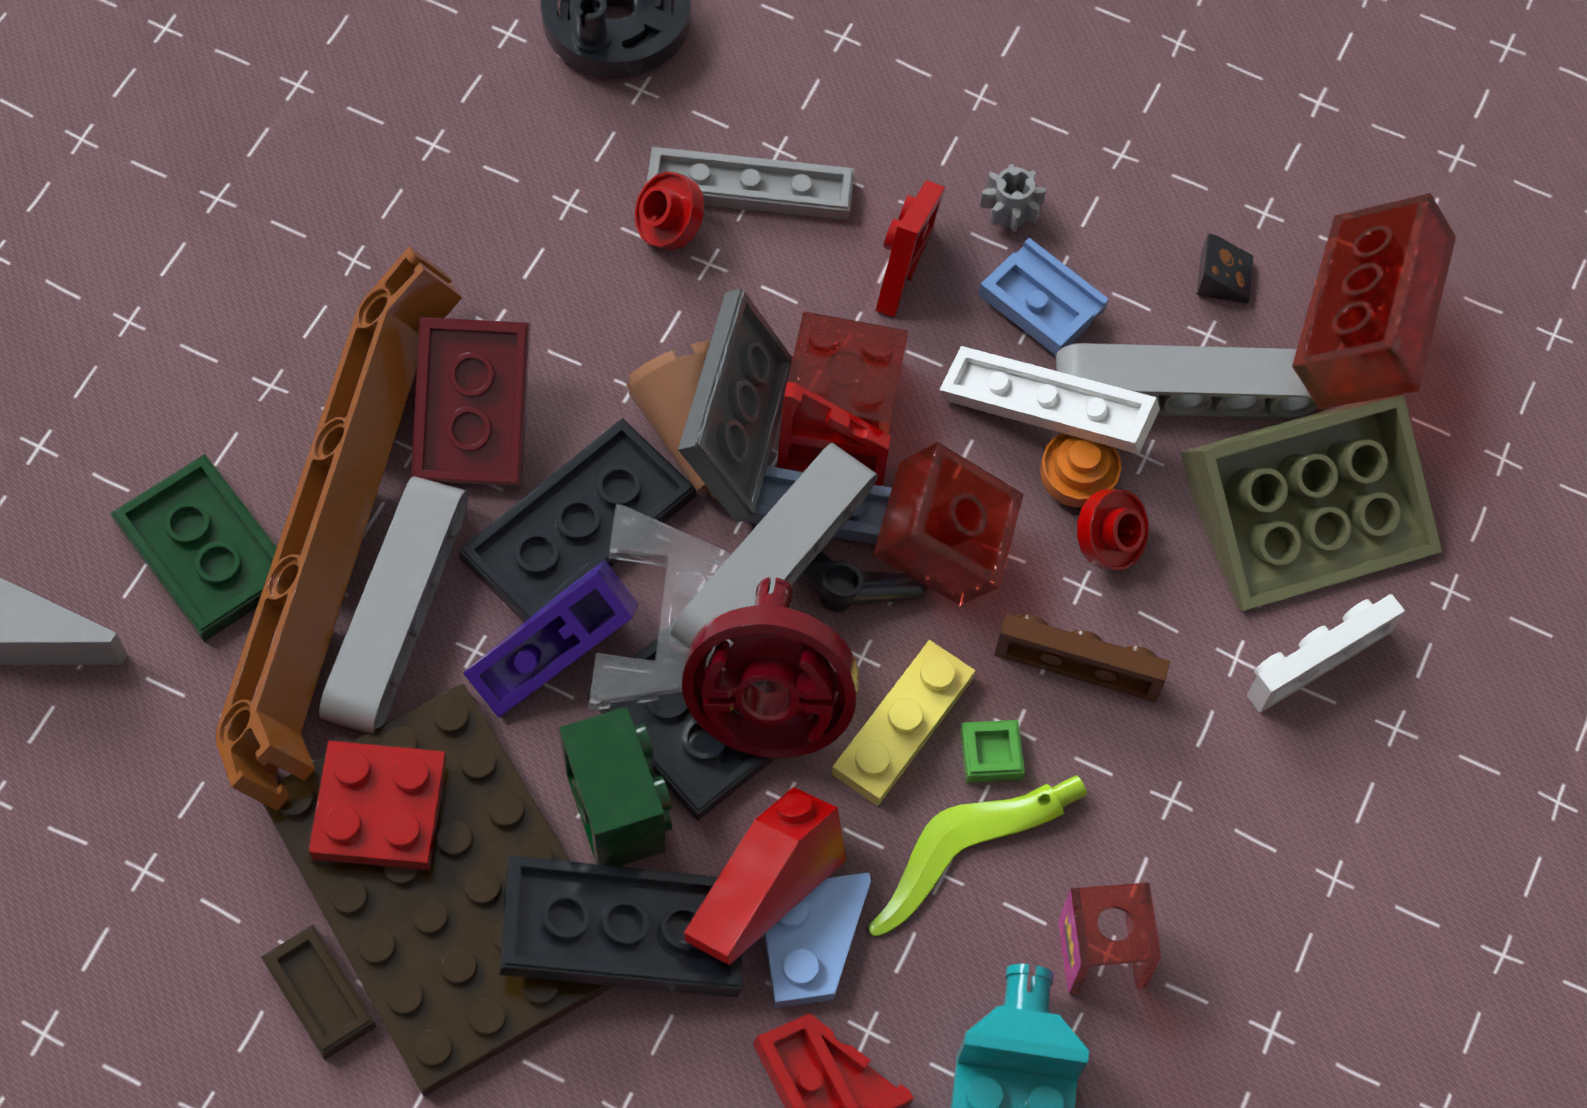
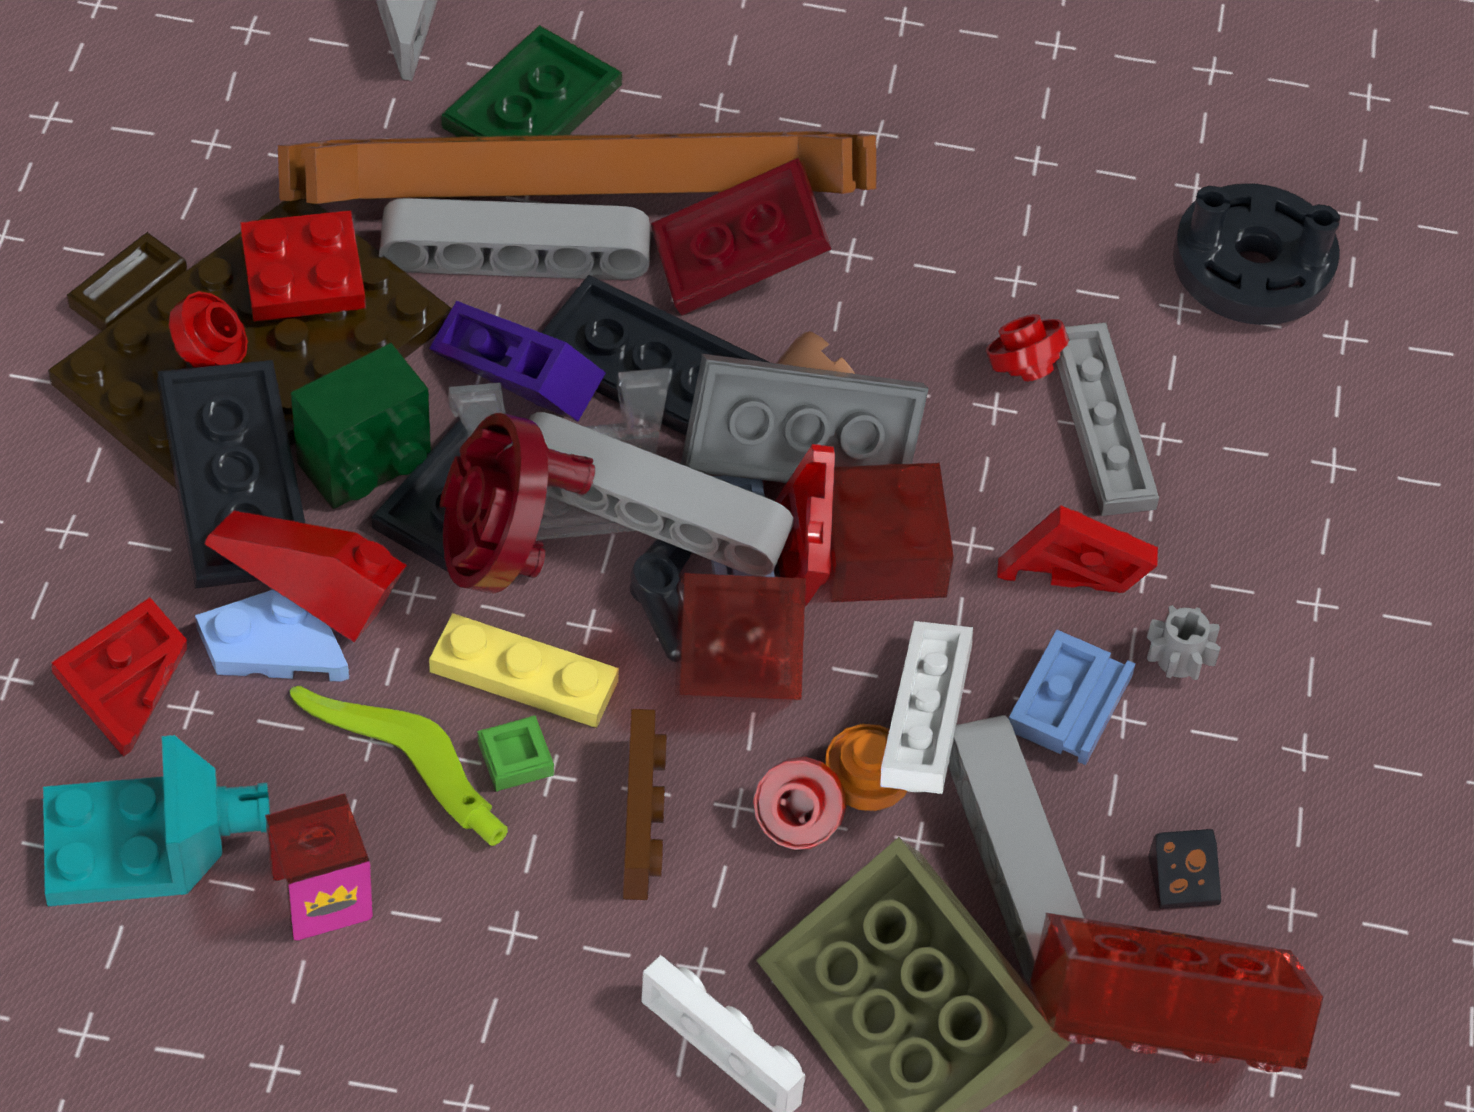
camera: 75 degrees right, 10 degrees down
none -> red plate [169,291,248,368]

